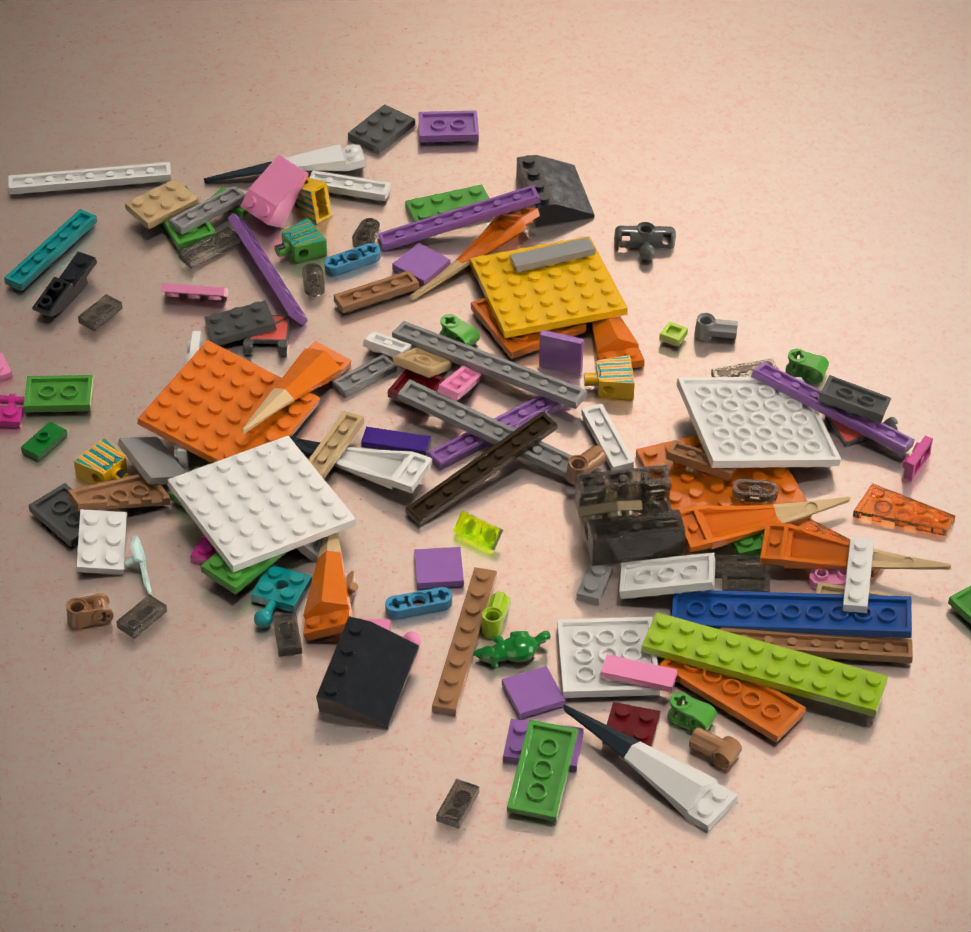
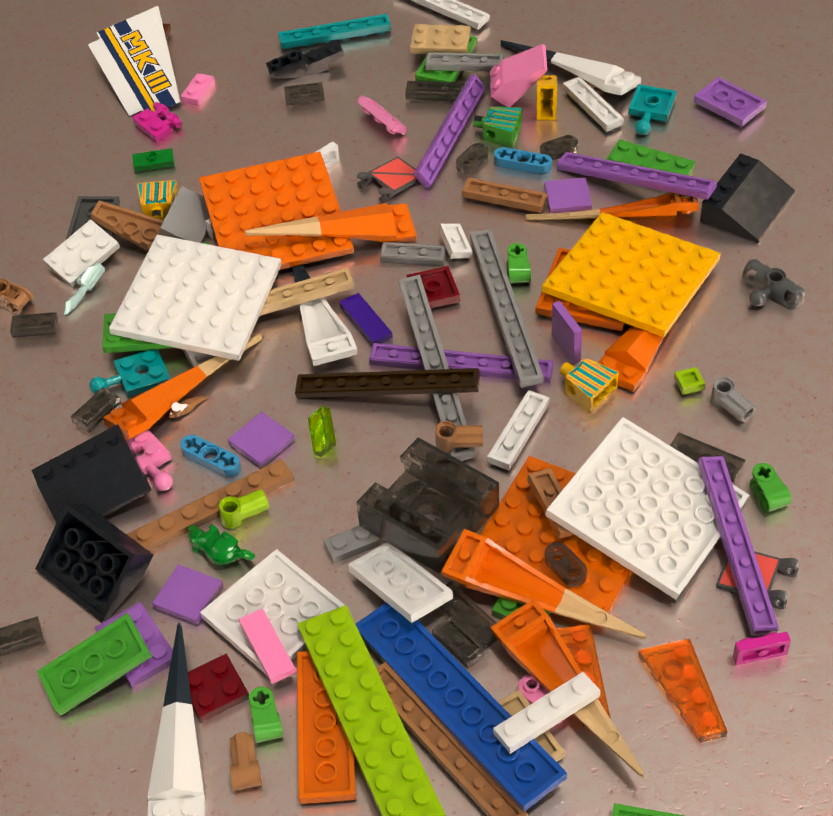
camera: 50 degrees right, 5 degrees up
bright green plate [23,375,94,412] -> none
dark grey plate [204,300,277,346] -> none
dark grey plate [348,104,415,154] -> none
tan tile [393,347,452,378] -> none
bright pink plate [437,365,482,401] -> none
light grey tile [510,237,596,273] -> none
dark tan plate [578,500,643,520] -> none
dark grey plate [818,375,892,423] -> none
none -> black slope [35,503,154,622]
none -> teal plate [628,84,677,135]

